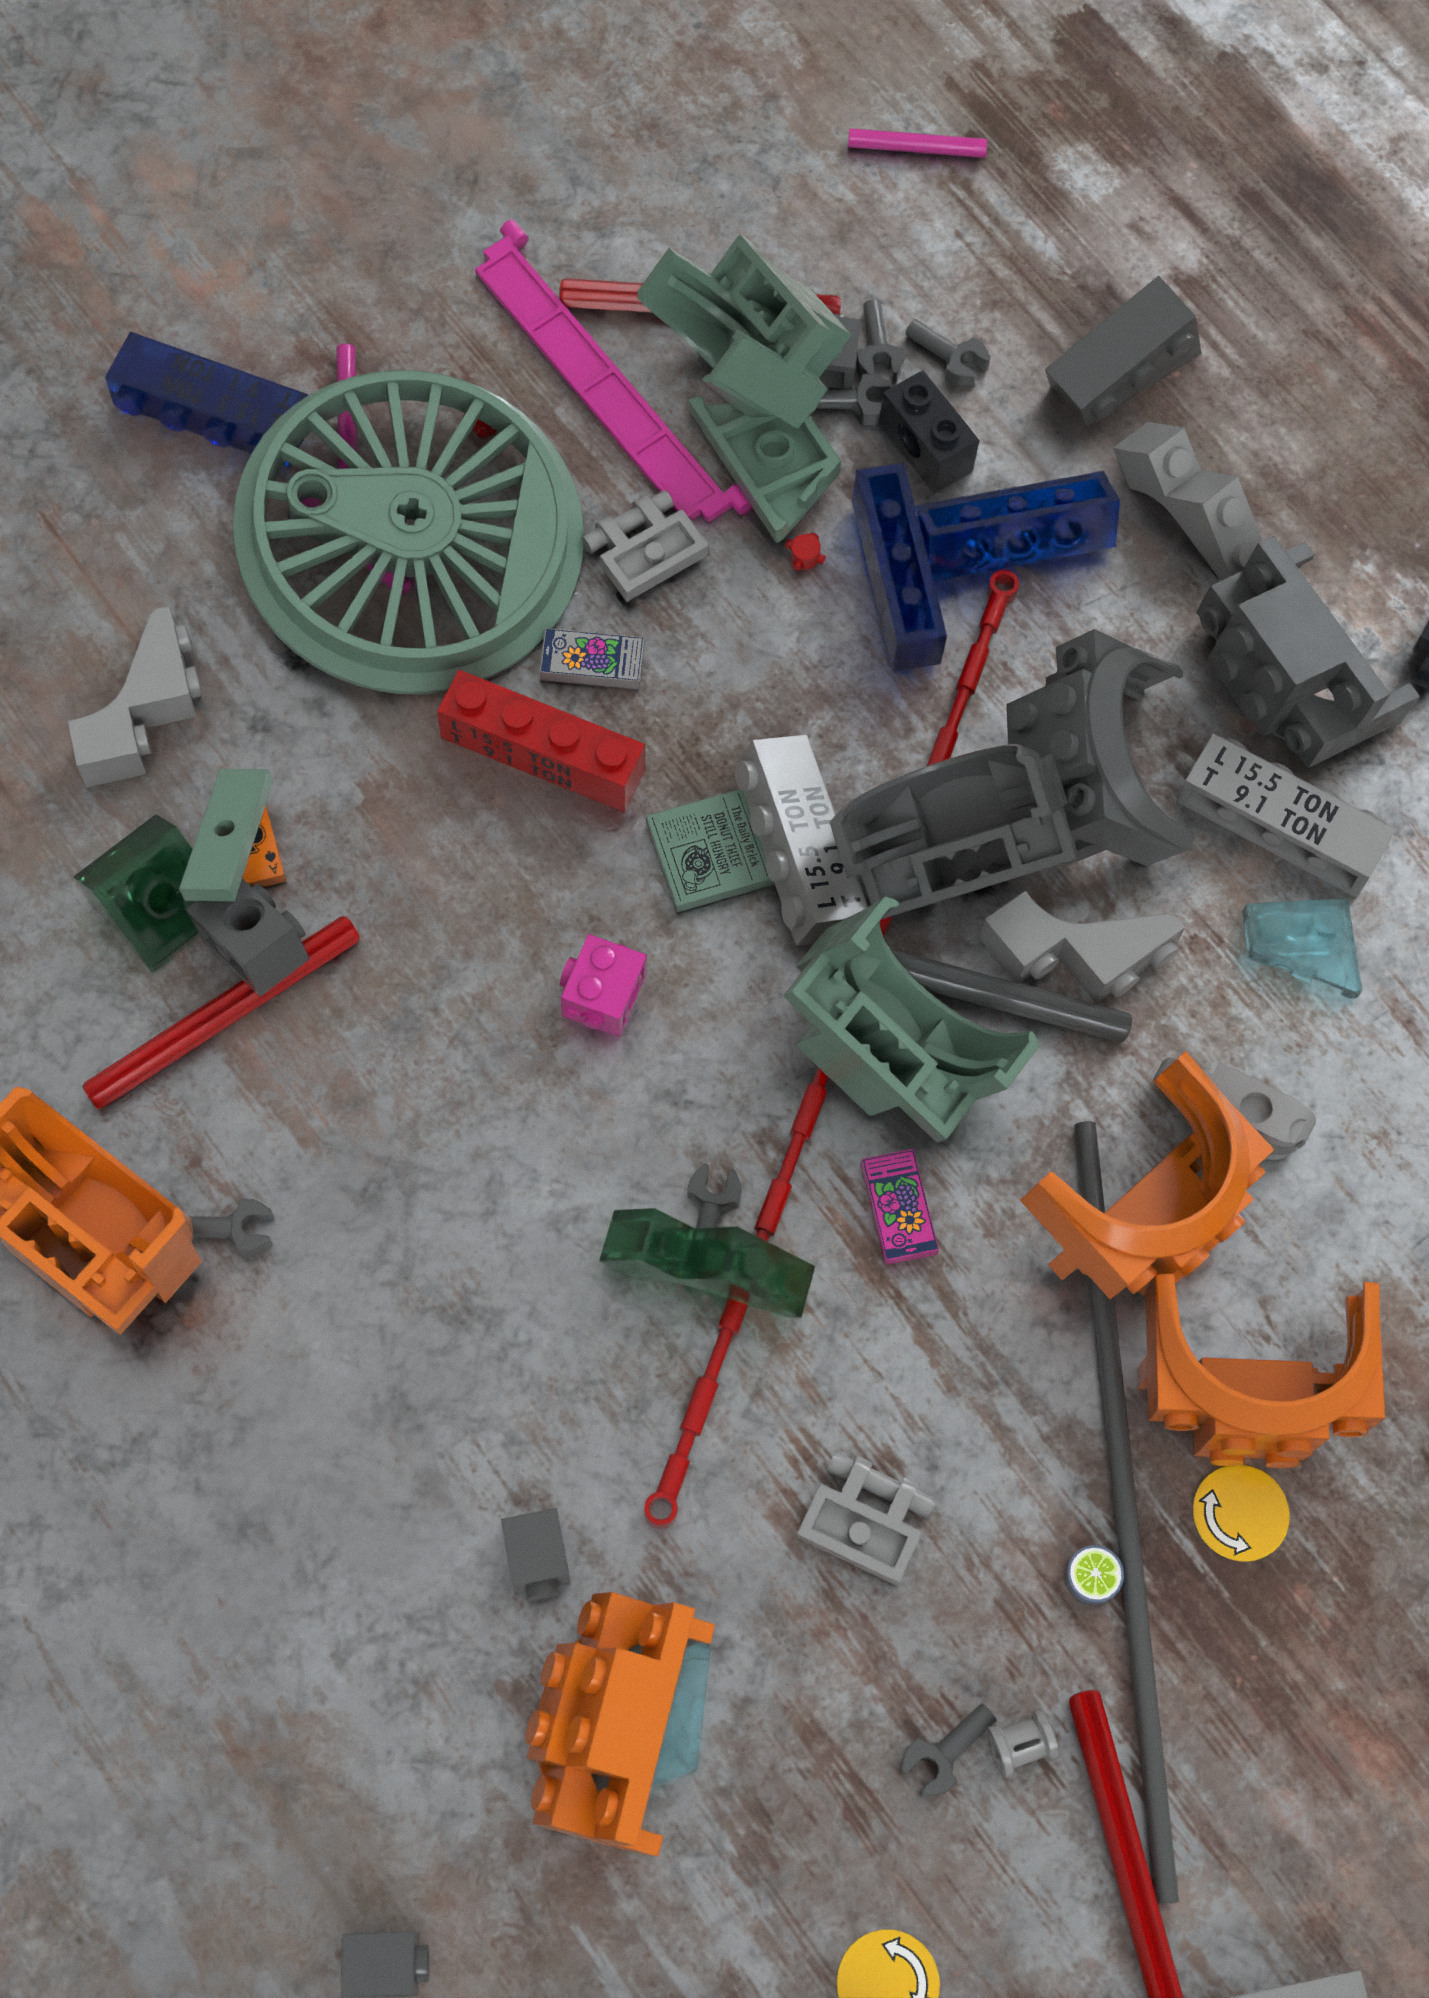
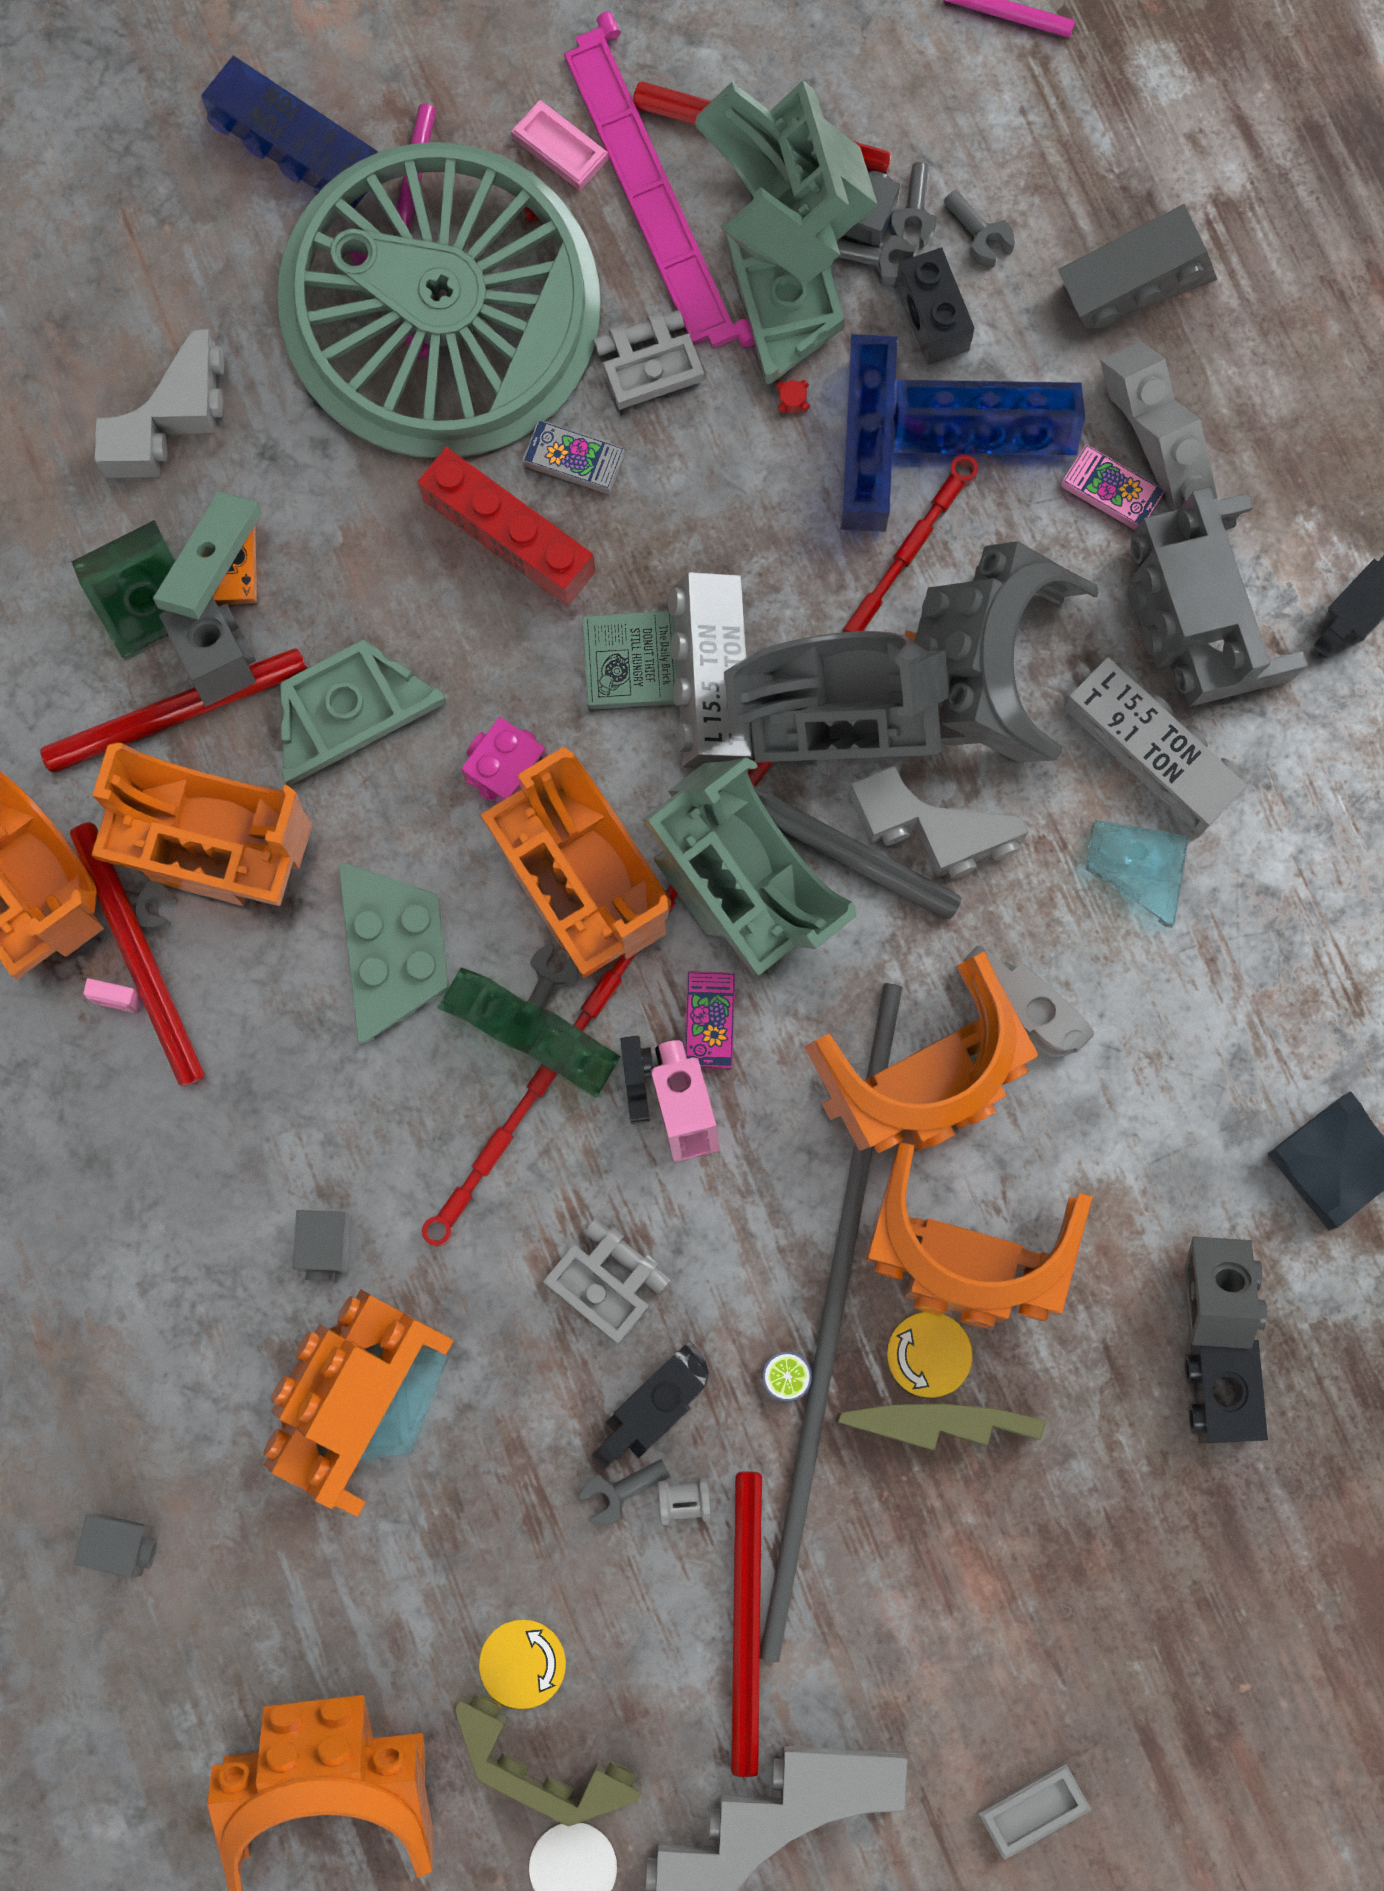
camera: 20 degrees right, 10 degrees up
none -> red axle [70,822,204,1086]
none -> bright pink tile [83,978,142,1014]
none -> orange piece [91,743,313,906]
none -> sand green wing [281,639,447,786]
none -> sand green wing [339,863,450,1045]
none -> orange piece [480,747,671,978]
none -> bright pink tile [511,100,609,191]
none -> black piece [591,1341,709,1470]
none -> black plate [620,1035,653,1124]
none -> bright pink torso [651,1040,720,1163]
none -> olive slope [836,1404,1046,1450]
none -> tile [1061,444,1165,530]

